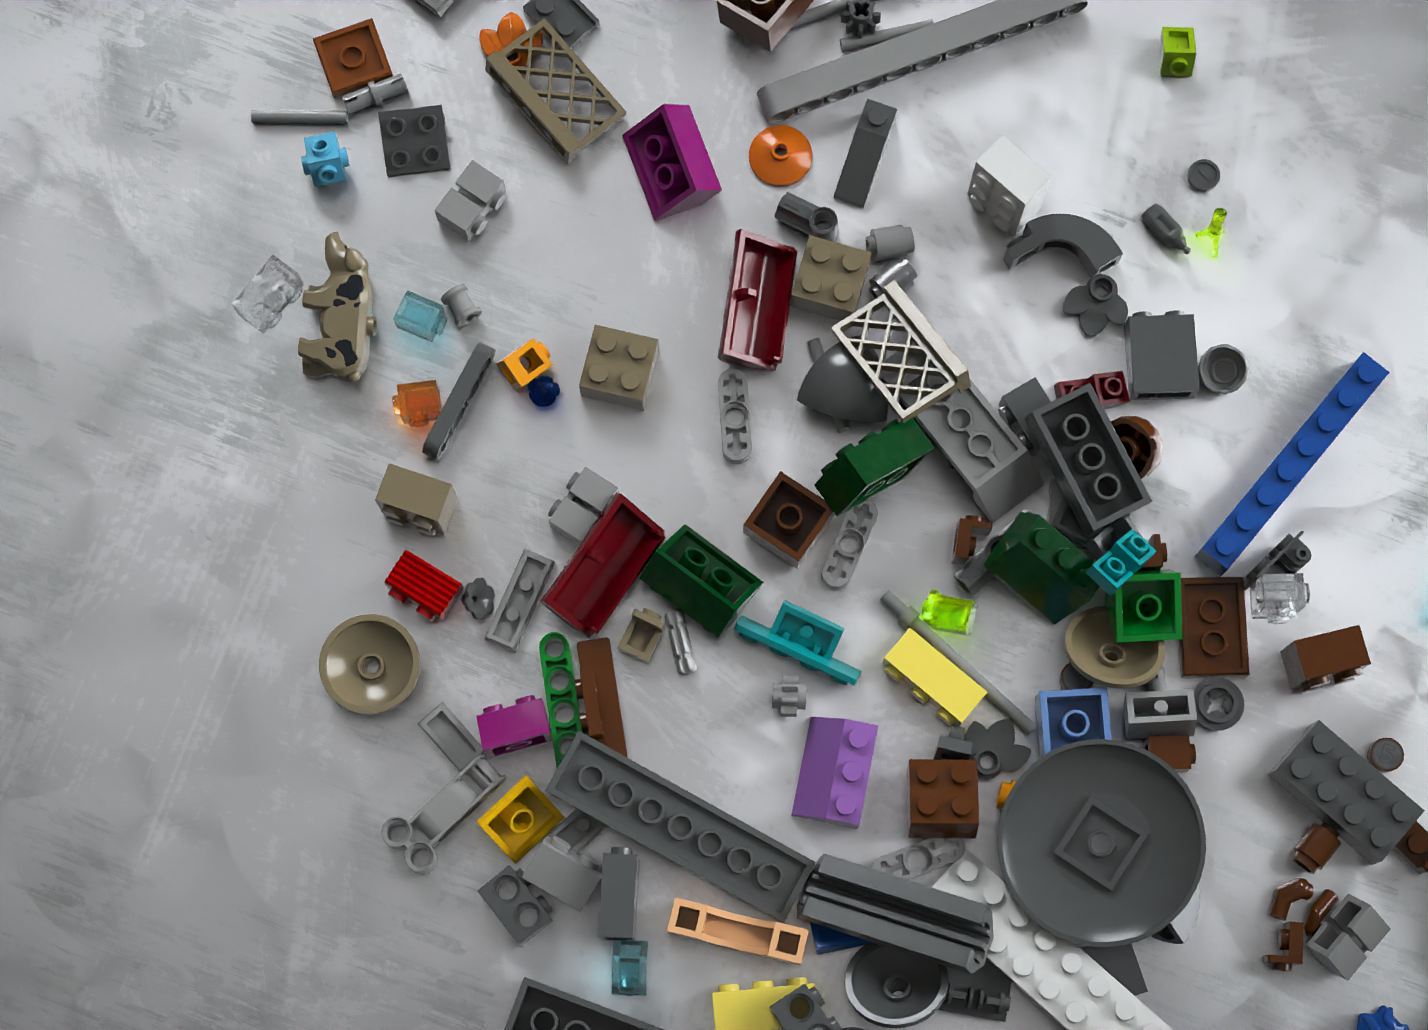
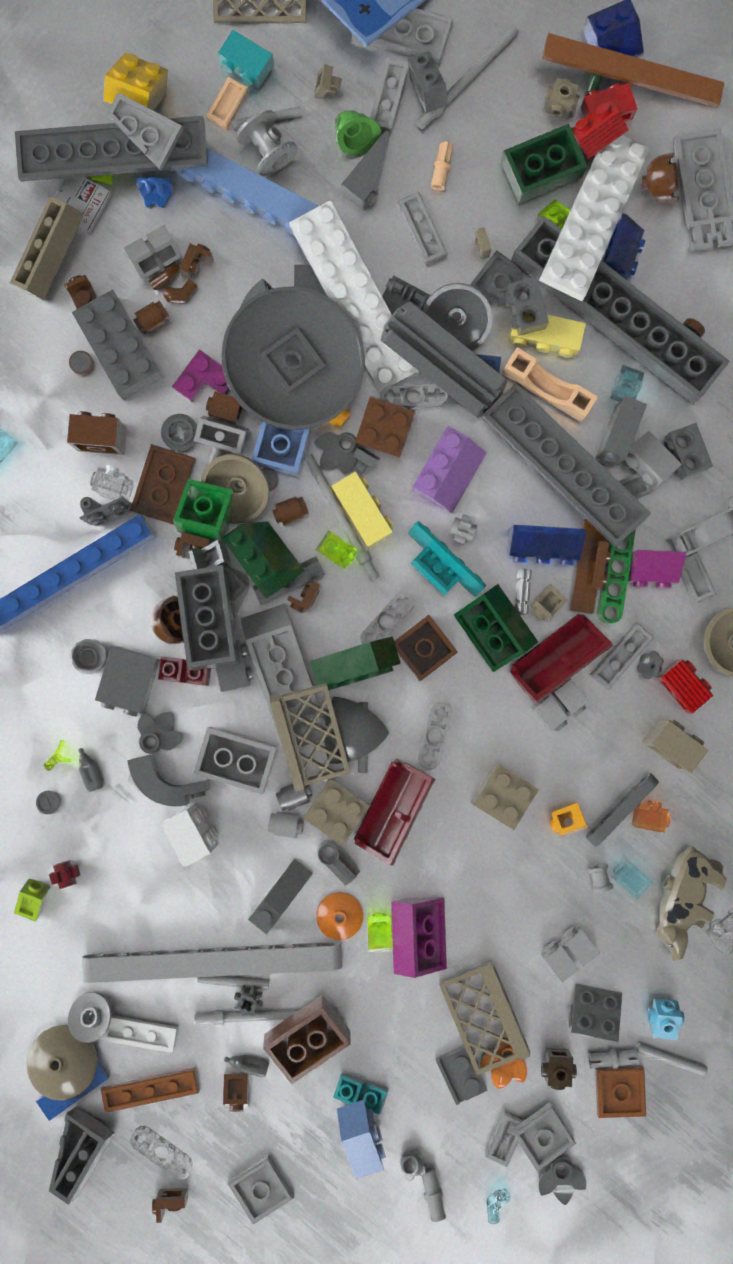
camera: 165 degrees left, 10 degrees up
yellow slope [476,775,565,864] -> none
clear blue plate [528,375,560,407] -> none
teal slope [1086,529,1157,596] -> none
none -> dark red gear [49,860,81,889]
none -> magenta plate [172,349,230,402]
none -> light grey brick [193,727,278,794]
none -> reddish brown brick [272,496,309,526]
none -> clear neon green bracket [367,913,393,952]
none -> clear blue slope [507,525,586,566]
none -> dark brown brick [541,1050,577,1090]

